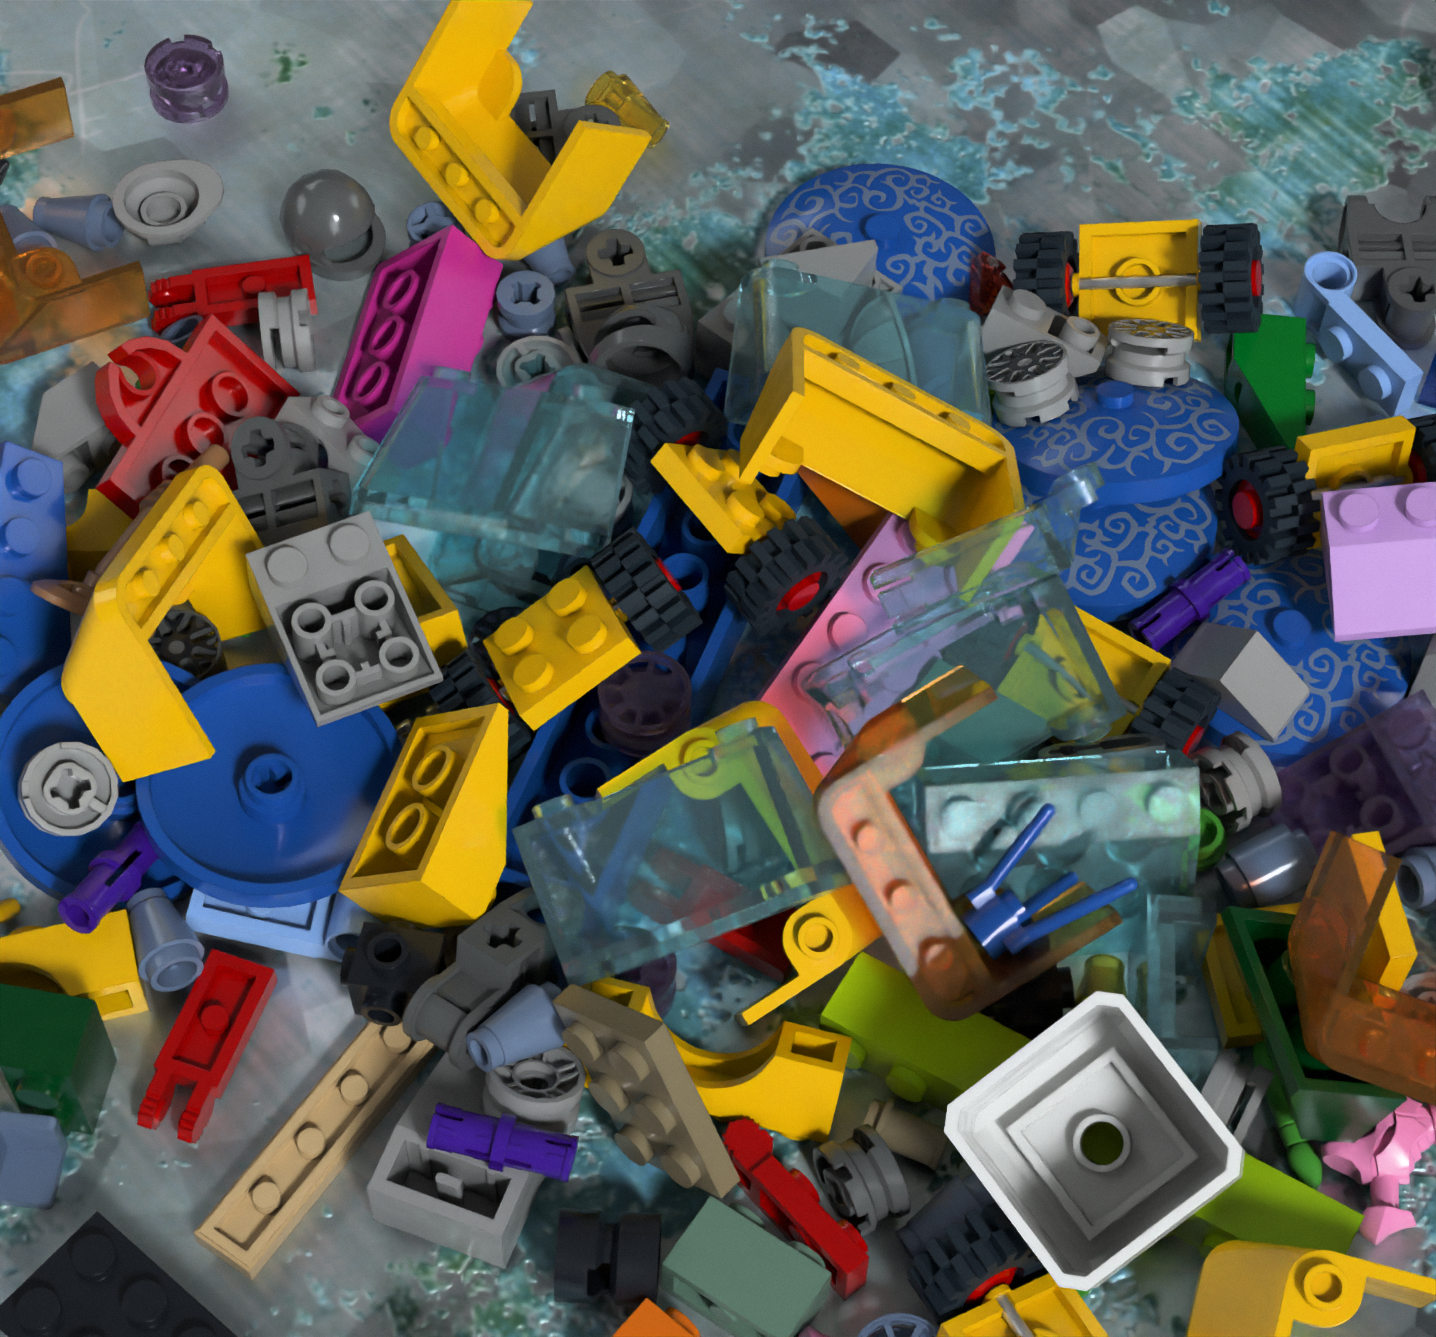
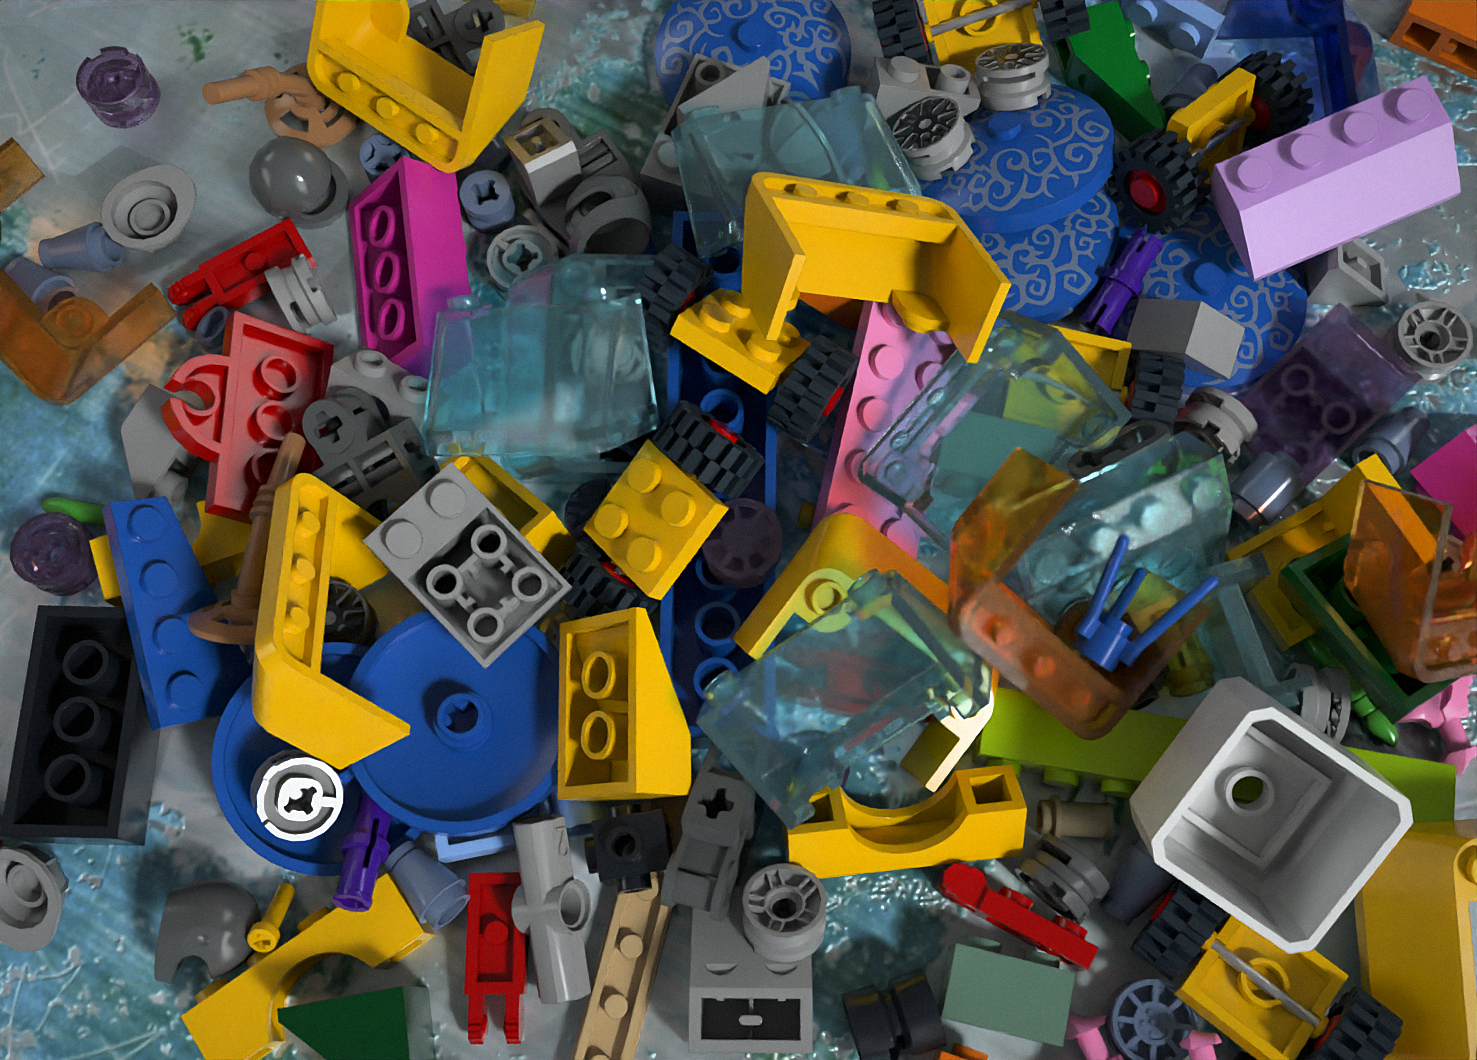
camera: 15 degrees left, 15 degrees up
dark purple pin [426,1102,579,1183] -> none
sand blue cone [466,982,566,1072] -> none
dark tan plate [552,983,741,1199] -> none
clear light blue hinge [869,461,1105,637] -> none
clear red tile [968,251,1013,317] -> none
none -> medium nougat dish [202,62,361,148]
none -> light grey slope [502,116,583,207]
none -> light grey piece [512,813,591,1004]

